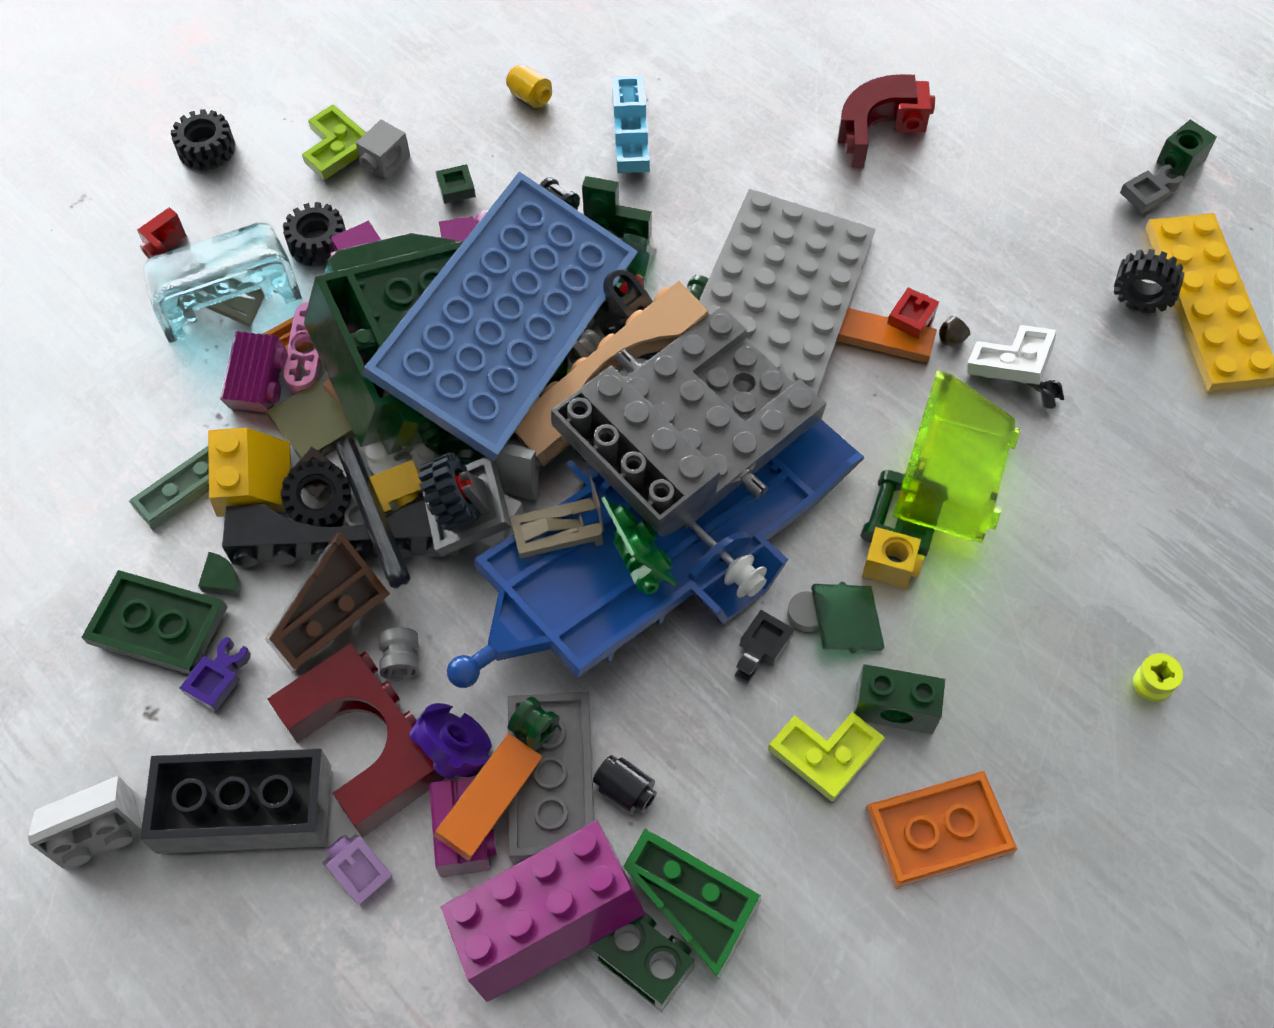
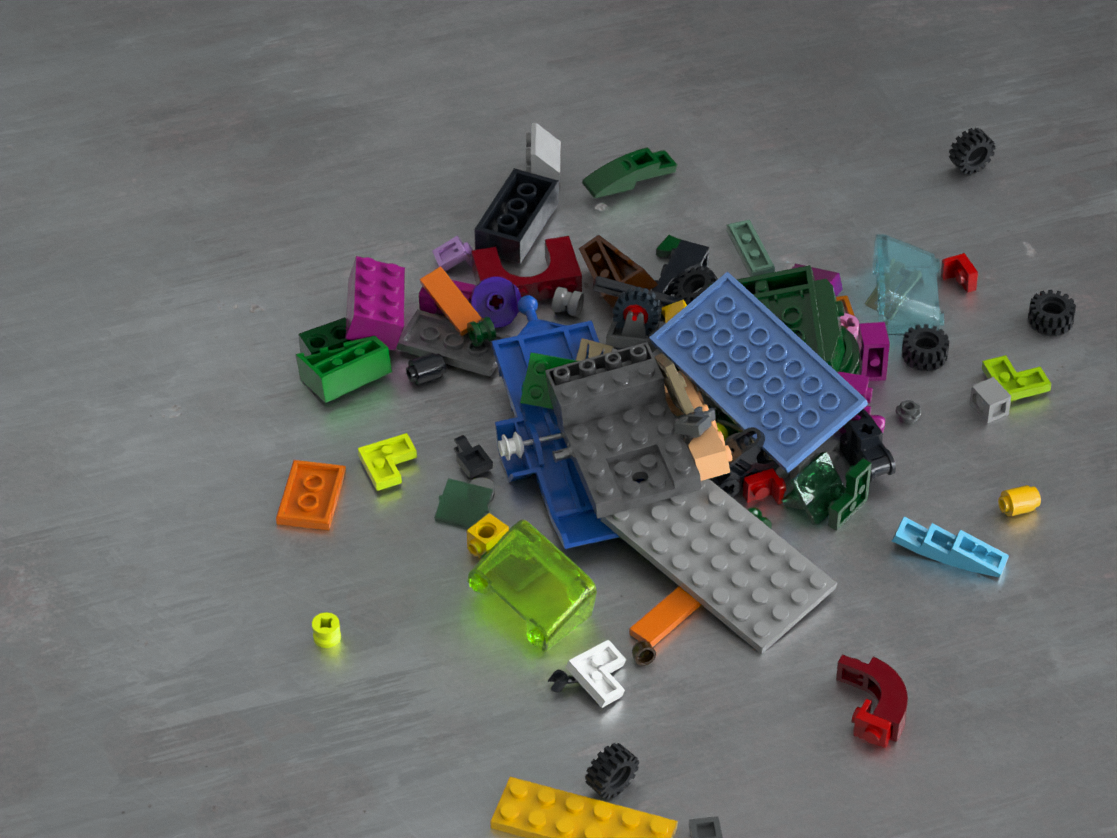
camera: 115 degrees right, 15 degrees down
dark green plate [81,570,228,674] -> none
dark purple plate [179,637,251,712] -> none
yellow slope [208,427,291,517] -> none
dark green plate [435,164,476,204] -> none
dark green brick [853,664,945,734] -> none
red bracket [887,287,939,339] -> none
none -> dark green slope [582,147,678,199]
none -> dark tan plate [654,353,695,415]
none -> dark grey plate [674,407,716,438]
none -> dark grey plate [895,400,921,424]

